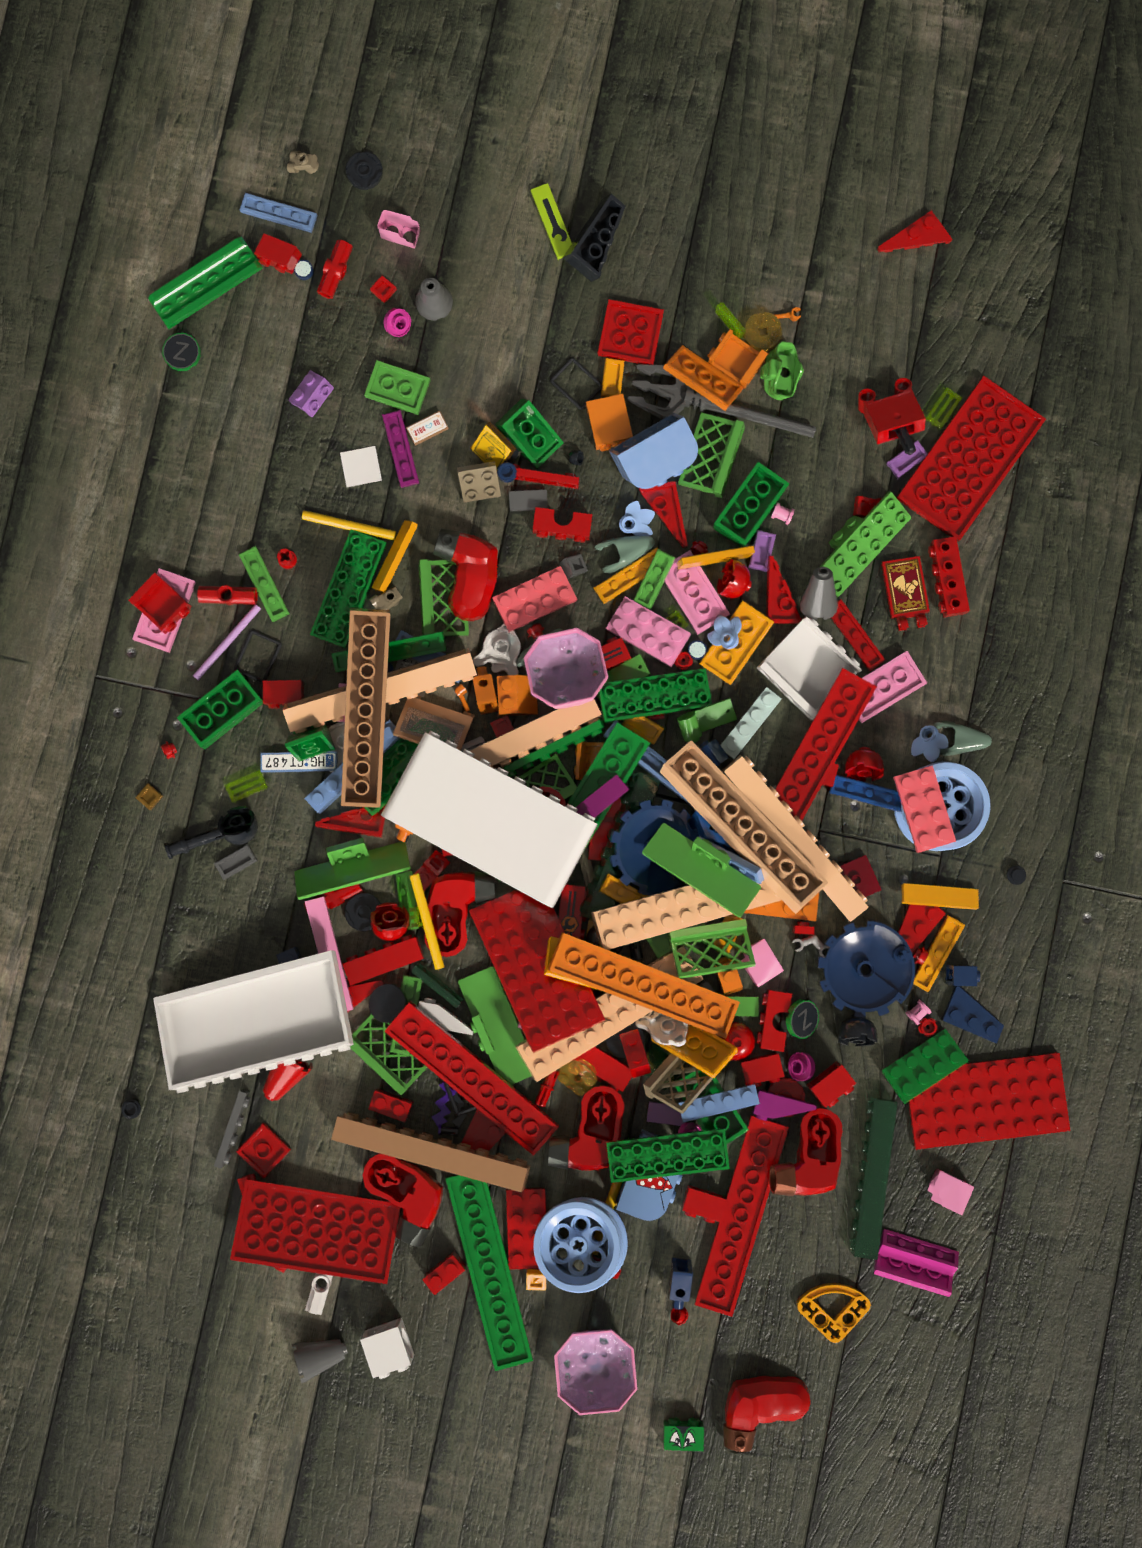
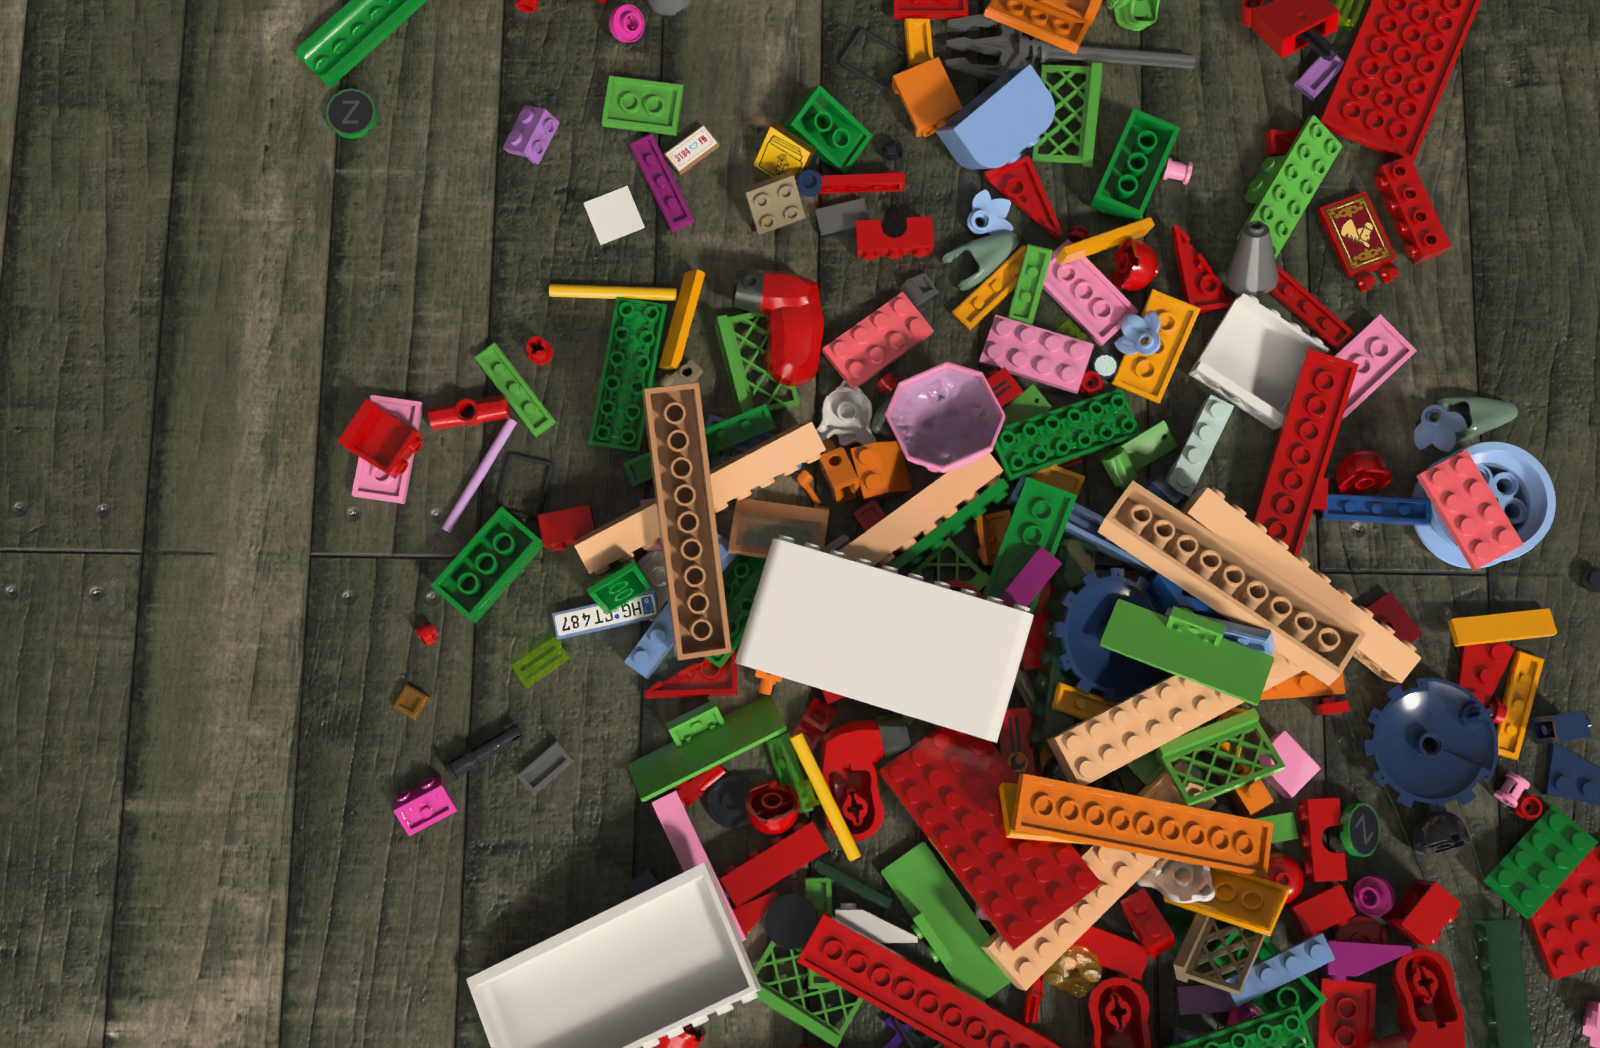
camera: 15 degrees left, 5 degrees down
black cylinder [218,806,258,845] -> none
medium lavender tile [748,530,776,572] -> none
light grey arm [792,935,829,958] -> none
none -> dark pink bracket [393,776,457,836]

